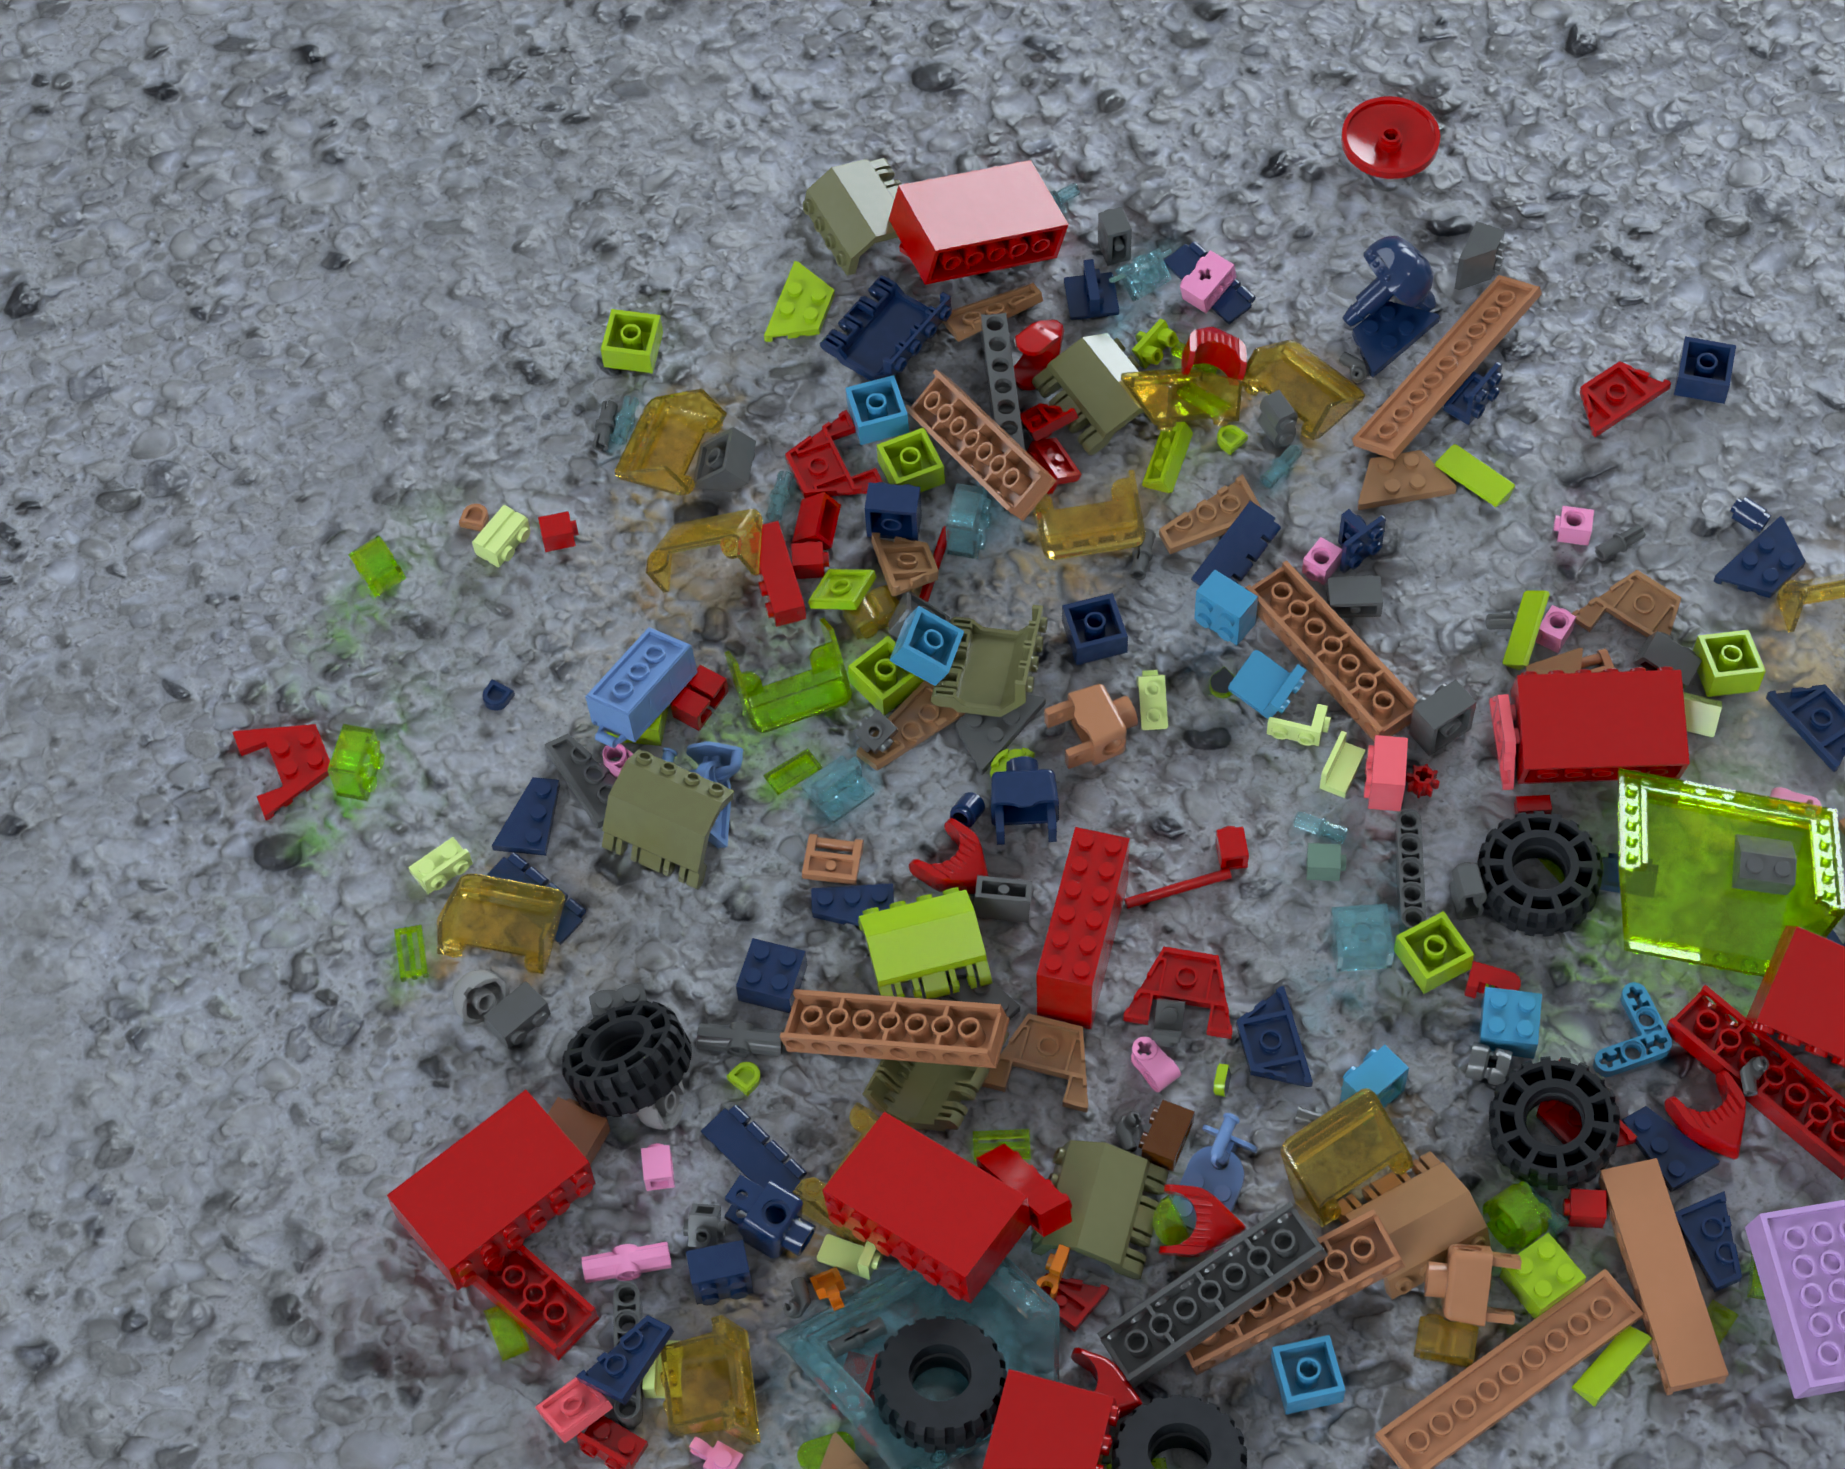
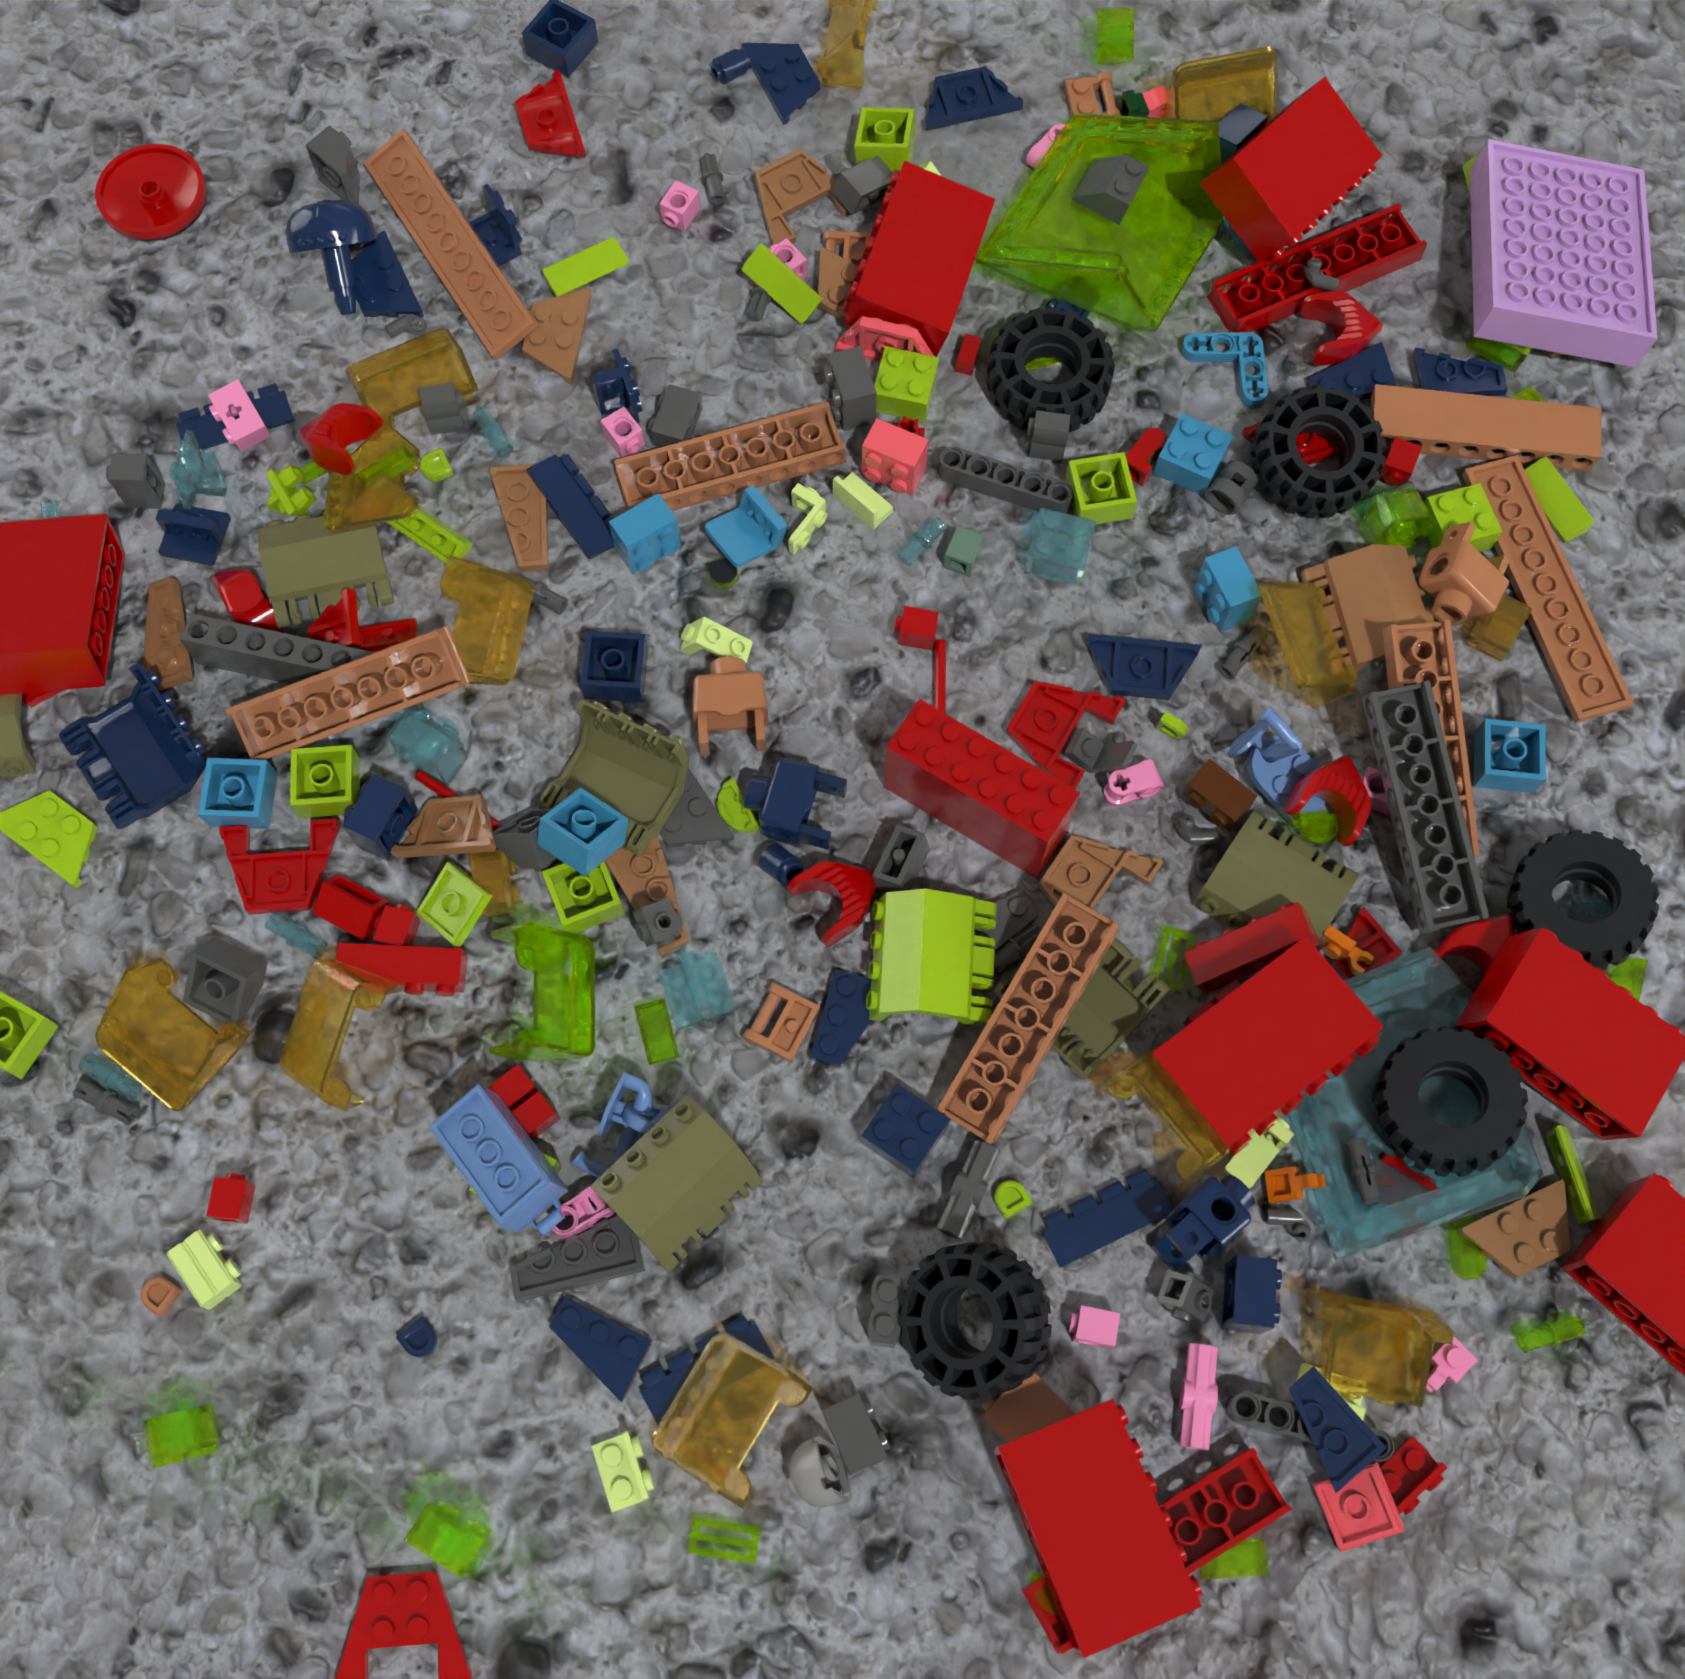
camera: 75 degrees left, 10 degrees up
none -> lime brick [874,346,939,423]

